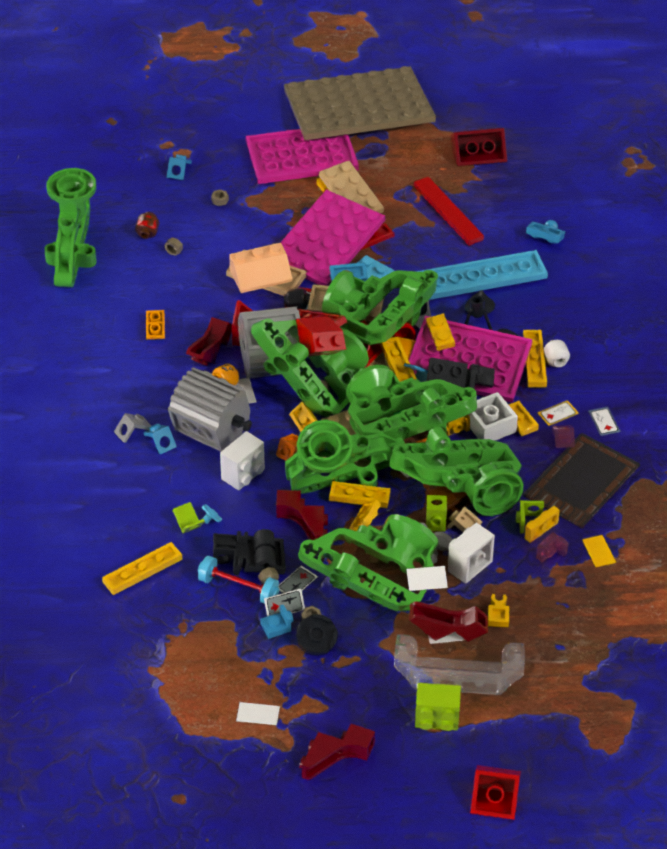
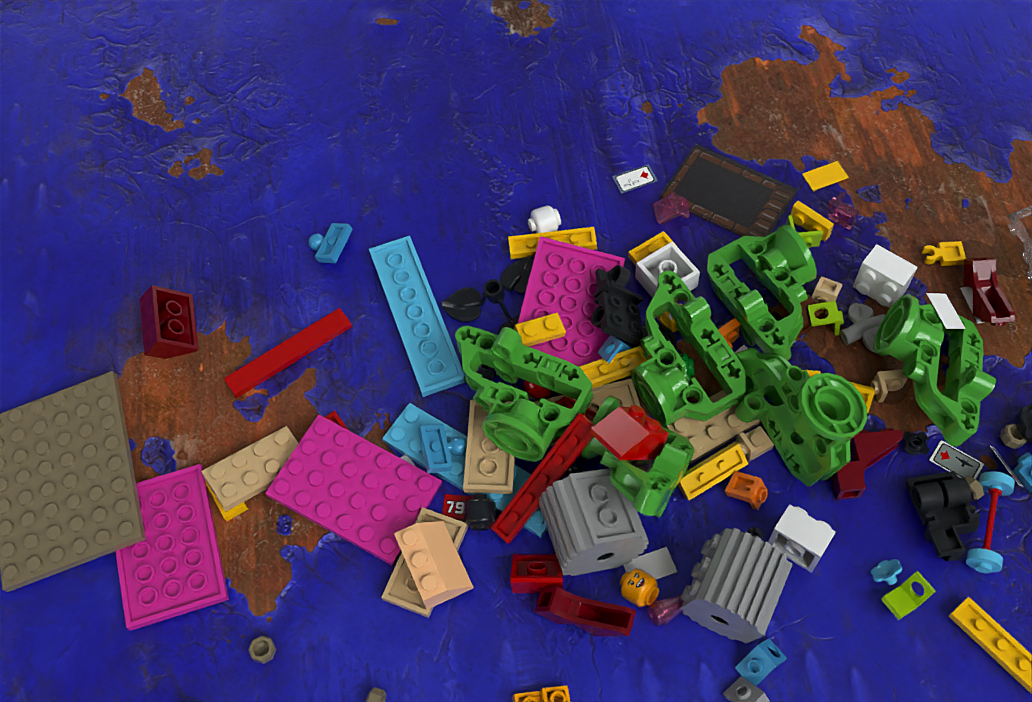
camera: 90 degrees left, 15 degrees up
white sticker [538,400,579,426] -> none

